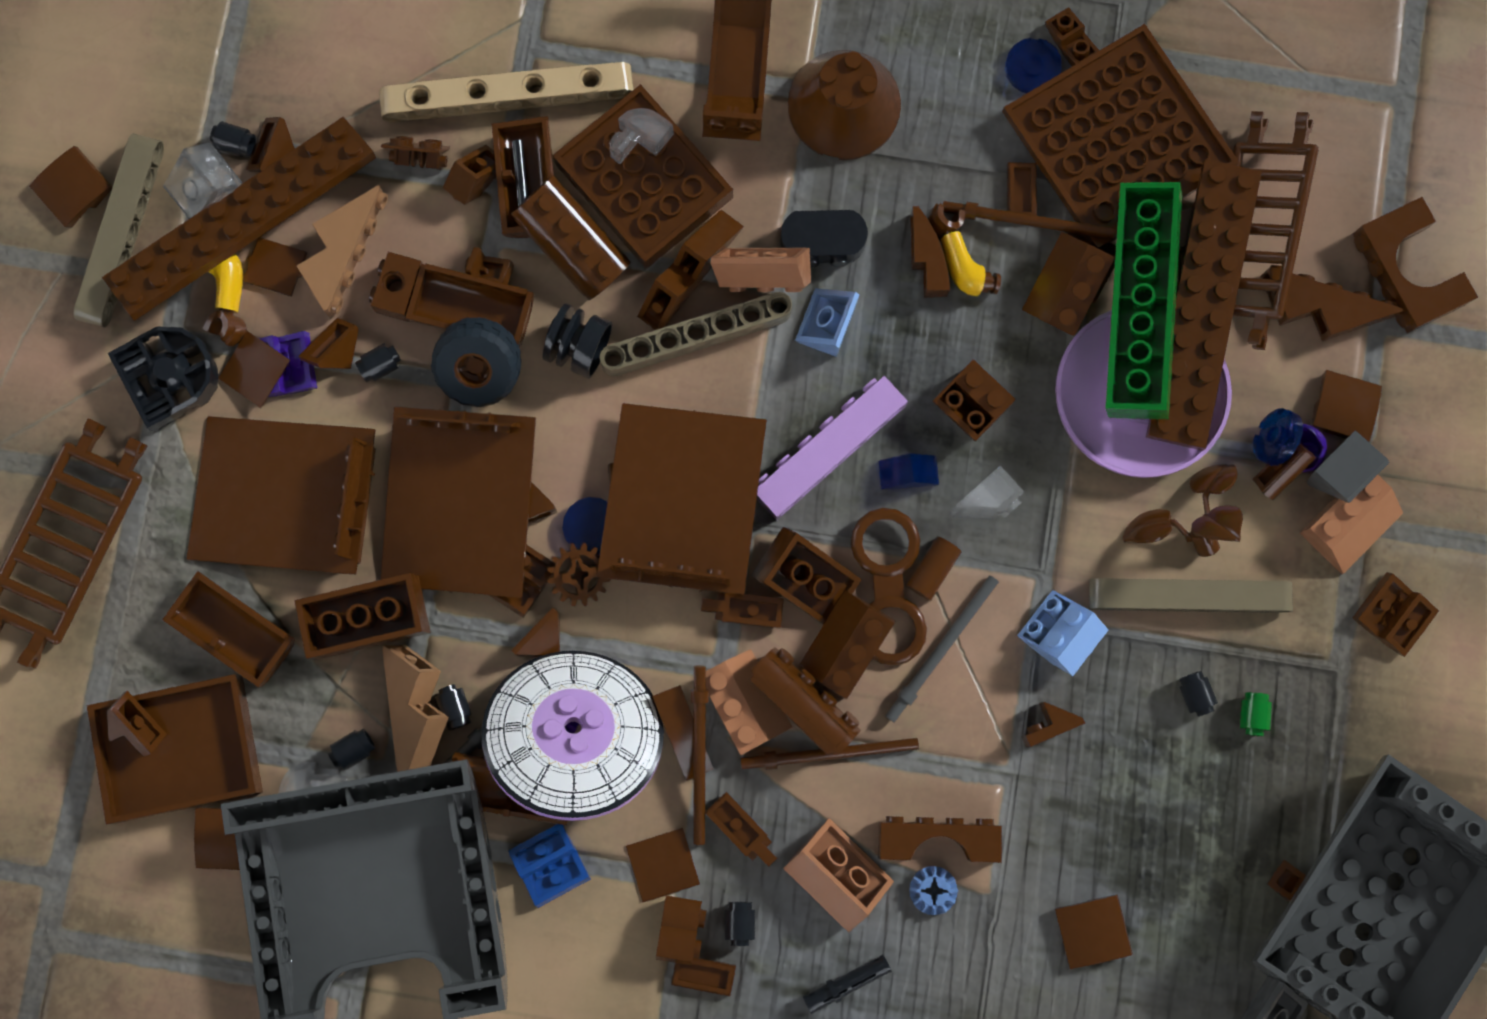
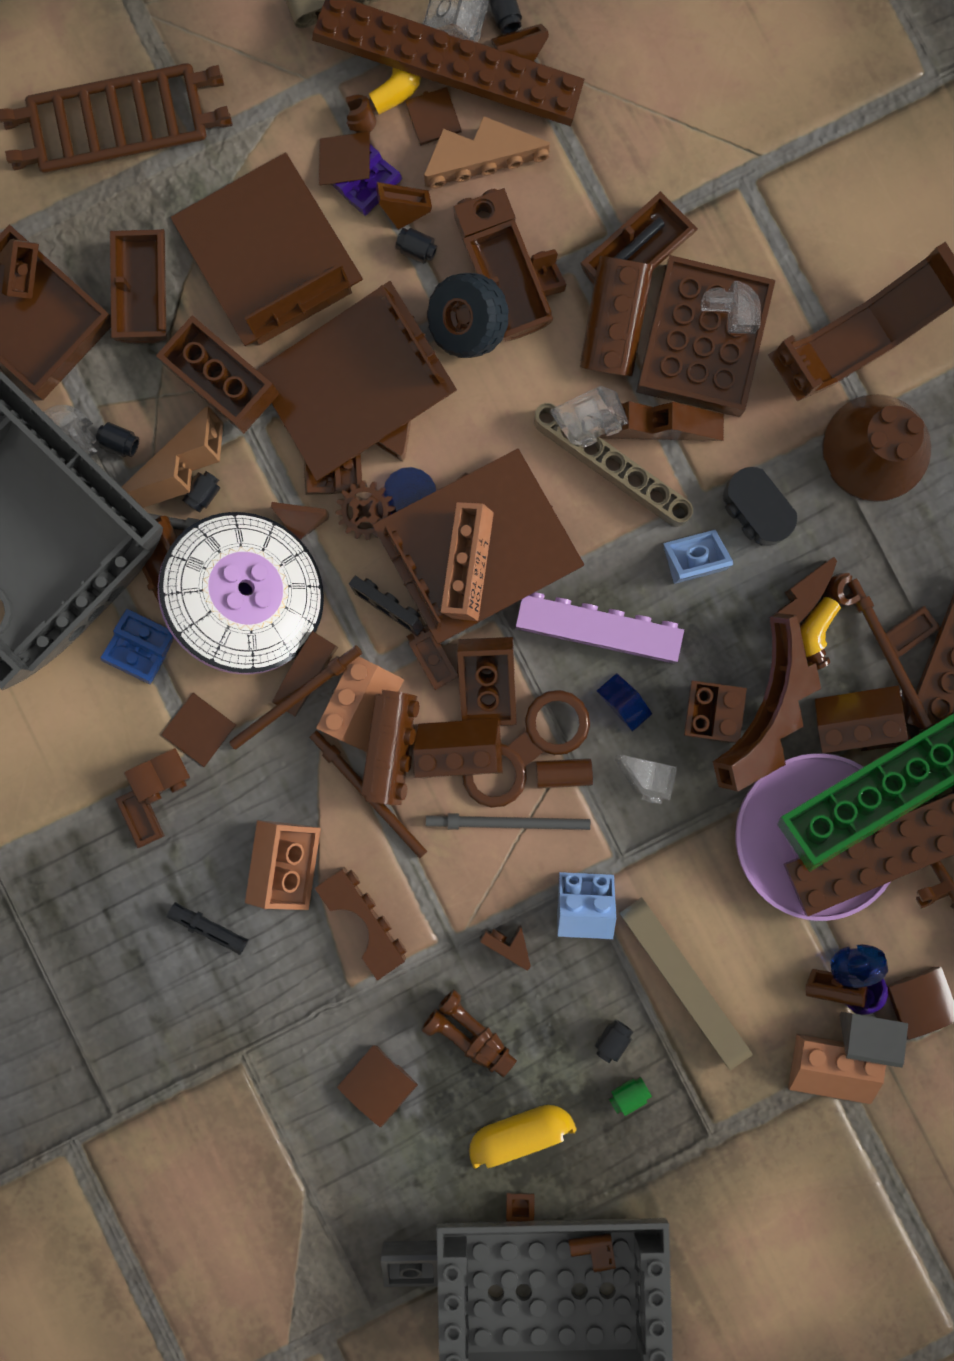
camera: 55 degrees right, 5 degrees up
black connector [108,326,218,431] -> none
tan beam [379,62,634,122] -> none
reddish brown hinge [381,136,450,170] -> none
reddish brown slope [443,145,497,205] -> none
black wheel [542,303,613,379] -> none
reddish brown hinge [705,792,777,867] -> none
nougat slope [711,248,811,292] -> none
black brick [725,902,755,946] -> none
medium blue gear [909,866,958,915] -> none
reddish brown plant [1123,464,1243,557] -> none
reddish brown slope [1352,572,1439,657] -> none
none -> black plate [349,575,424,636]
none -> reddish brown piece [421,989,517,1077]
none -> nougat brick [441,502,494,621]
none -> yellow brick [469,1105,576,1169]
none -> clear slope [550,386,629,447]
none -> reddish brown piece [568,1233,616,1273]
none -> reddish brown arch [712,613,821,792]

